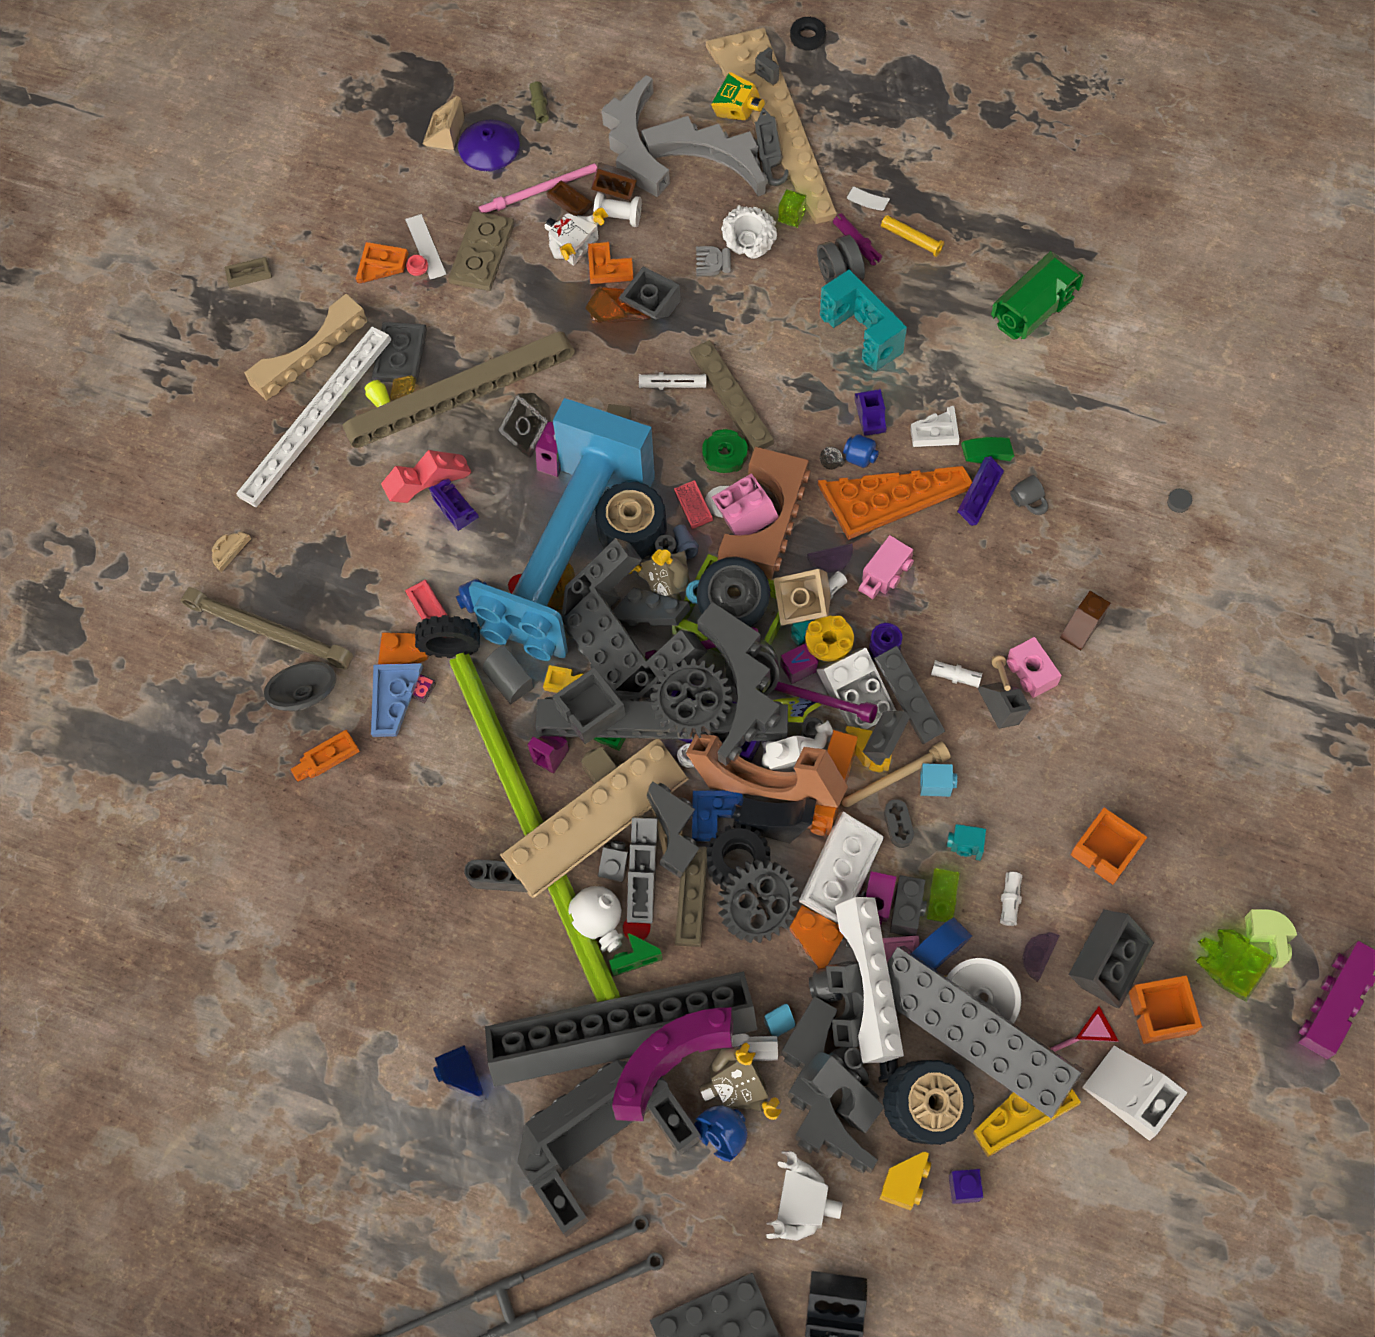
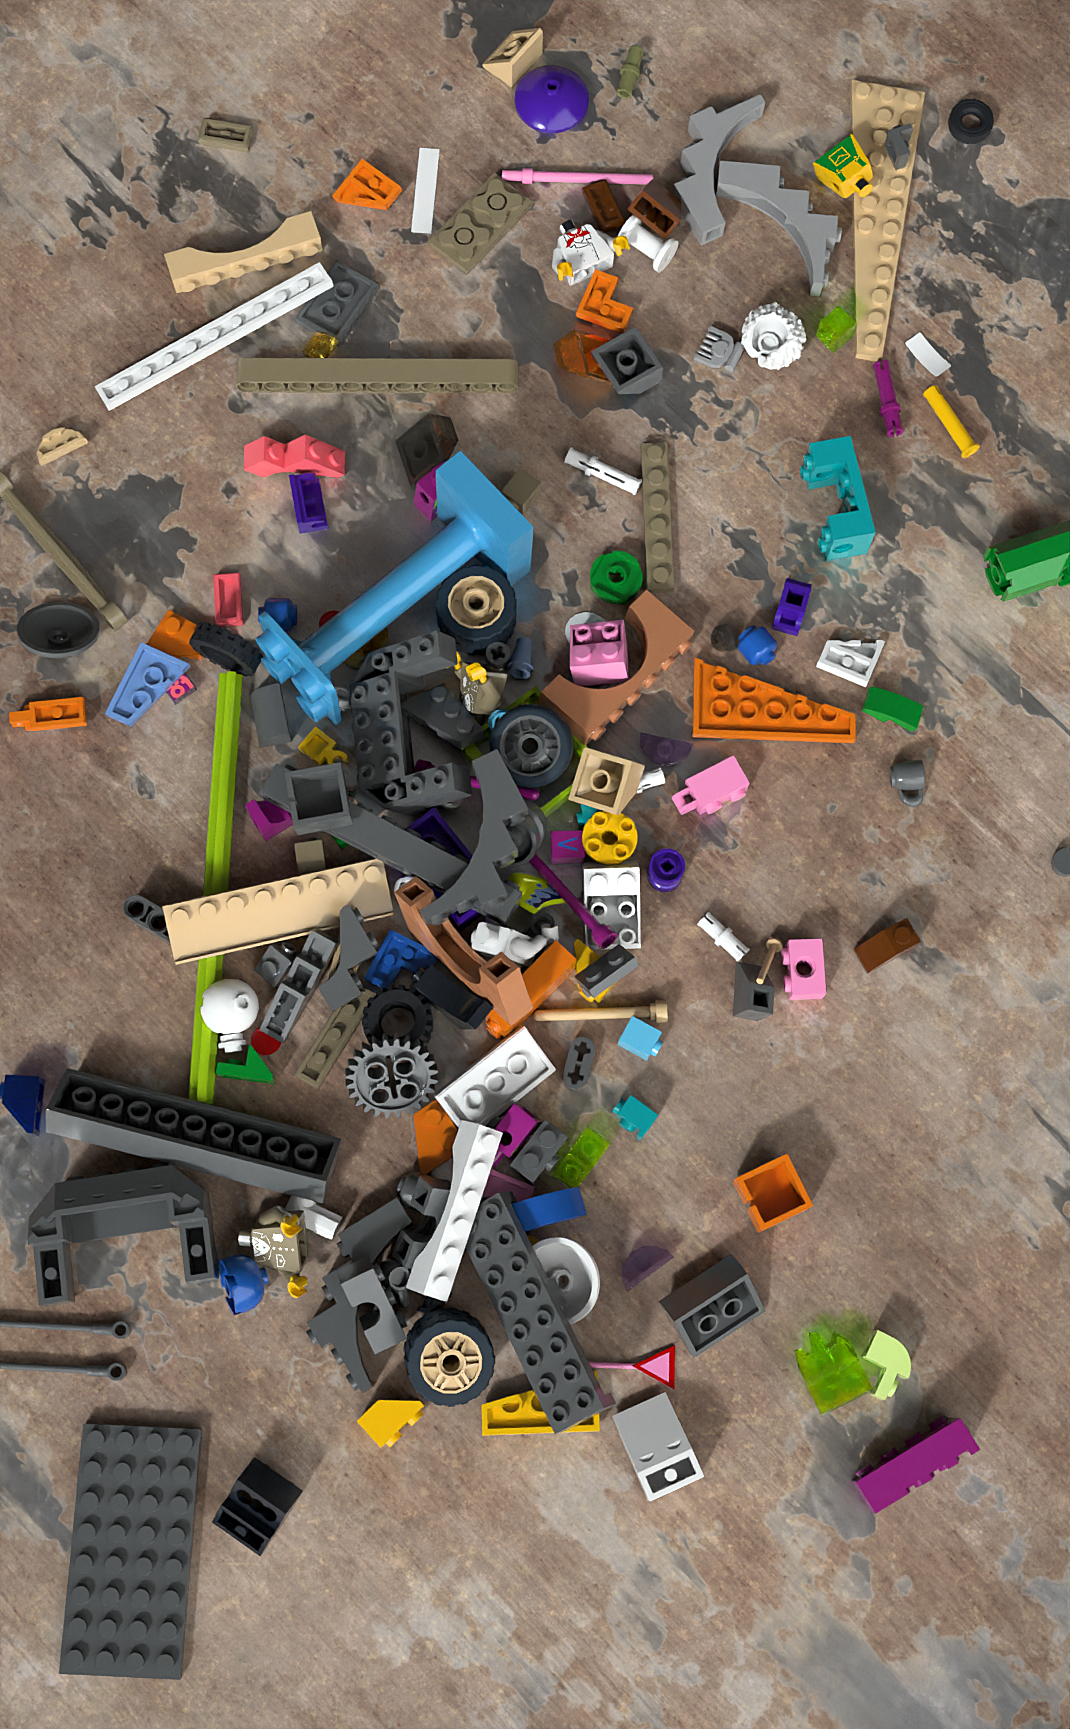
camera: 20 degrees right, 10 degrees up
neon yellow cone [364,380,391,407] -> none
coral plate [406,255,428,276] -> none
magenta brick [612,1007,734,1121] -> none
dark grey gear [650,659,733,739] -> none
coral tile [674,480,713,529] -> none
dark grey plate [755,108,789,186] -> none
medium azure slope [764,1003,795,1037] -> none
white torso [766,1151,842,1241] -> none
dark grey wheel [817,235,865,284] -> none
dark grey plate [874,646,945,744] -> none
dark purple brick [949,1169,984,1204] -> none
dark purple tile [957,456,1004,526] -> none
white pin [1000,872,1023,926] -> none
orange piece [1129,975,1203,1044] -> none

